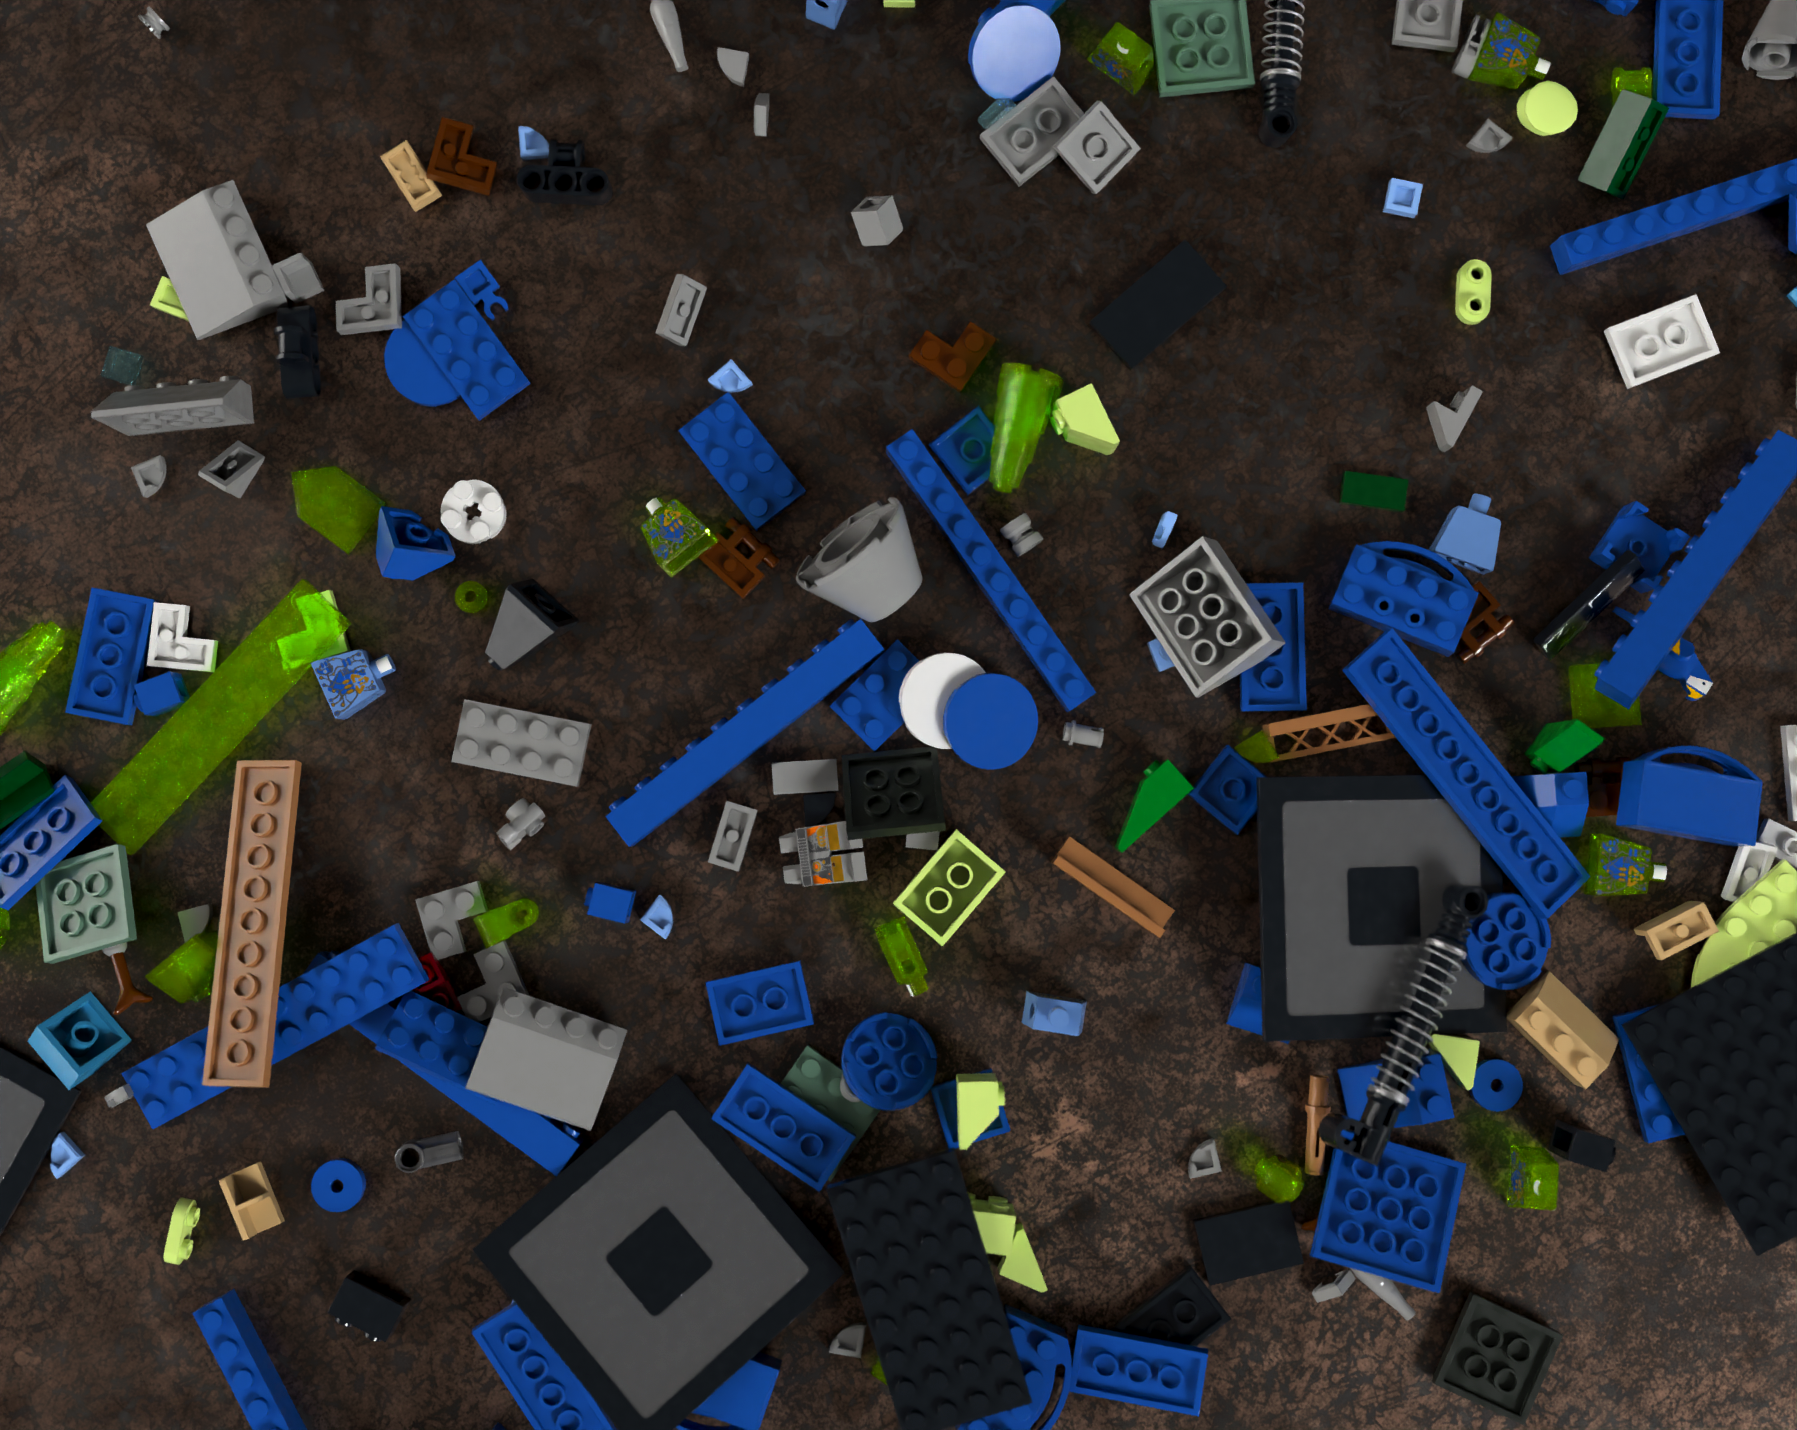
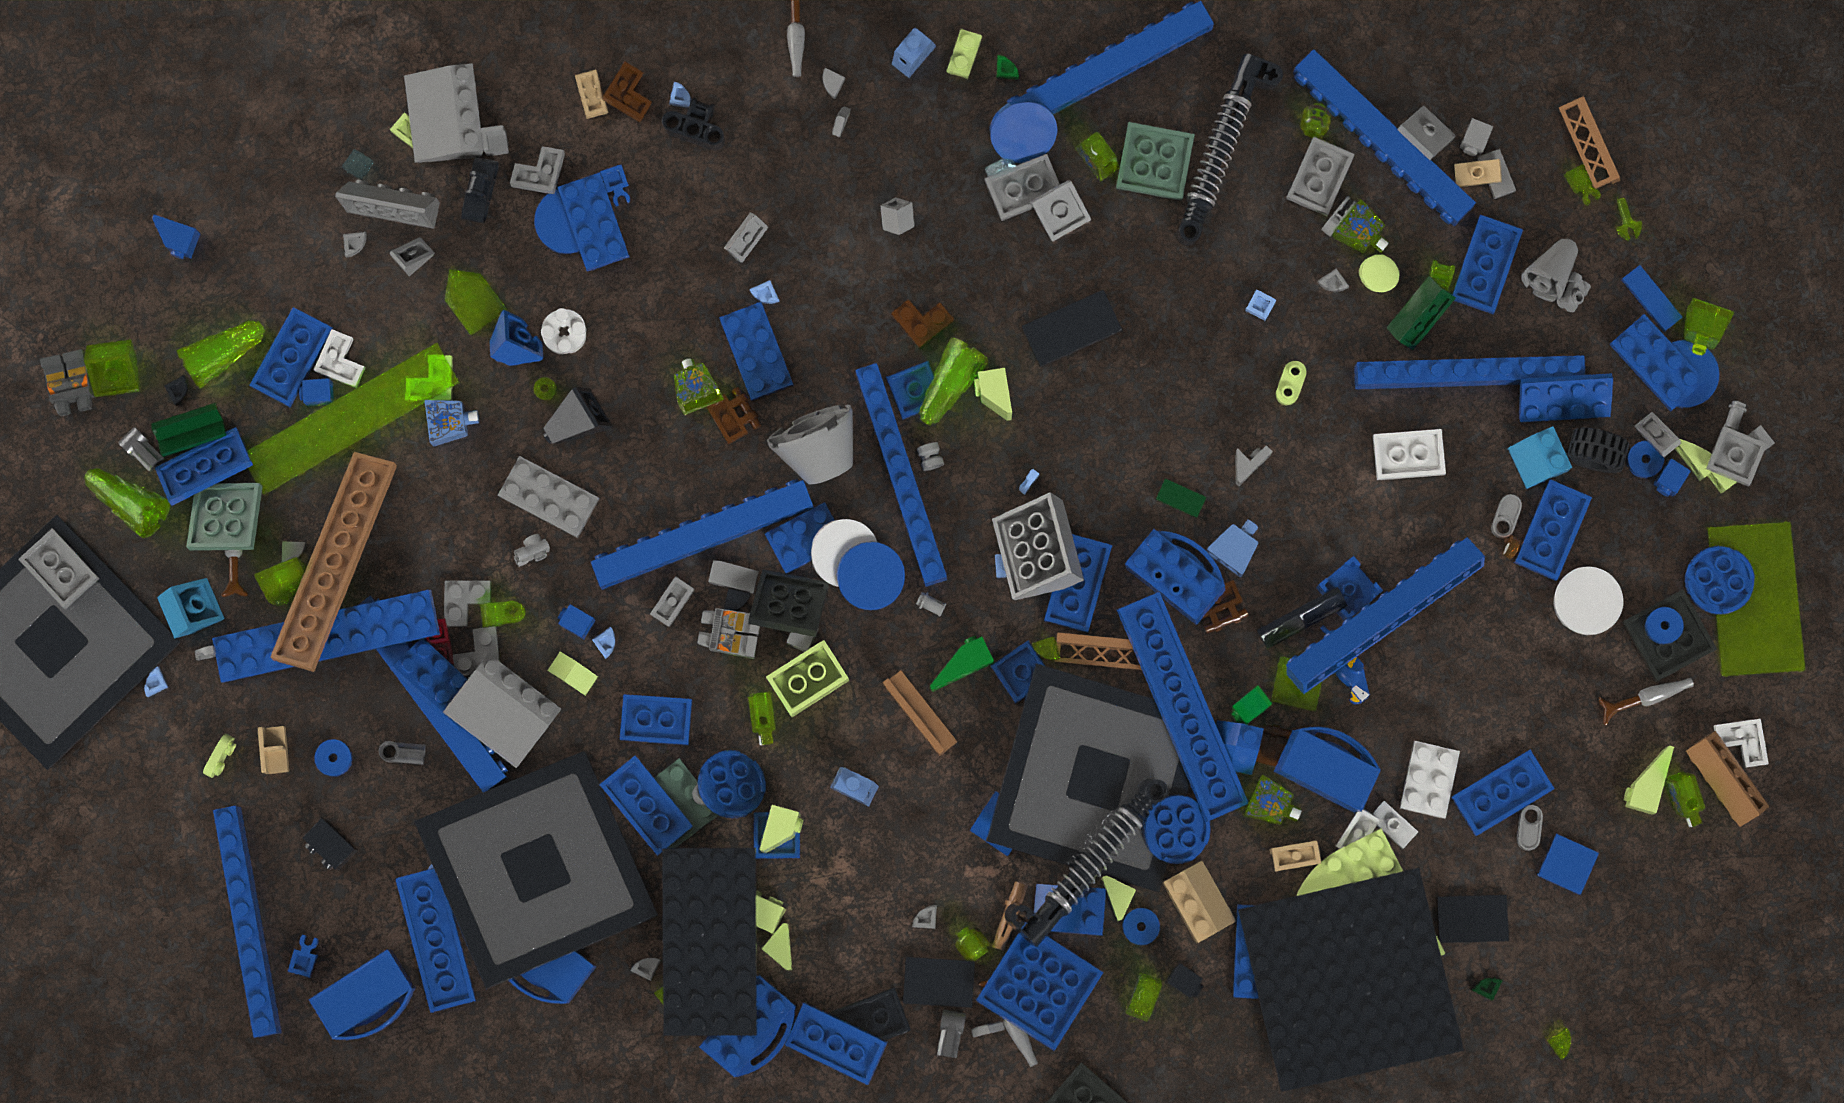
camera: 20 degrees right, 5 degrees down
none -> yellowish green slope [547,652,598,696]
none -> flat silver piece [937,1009,966,1058]

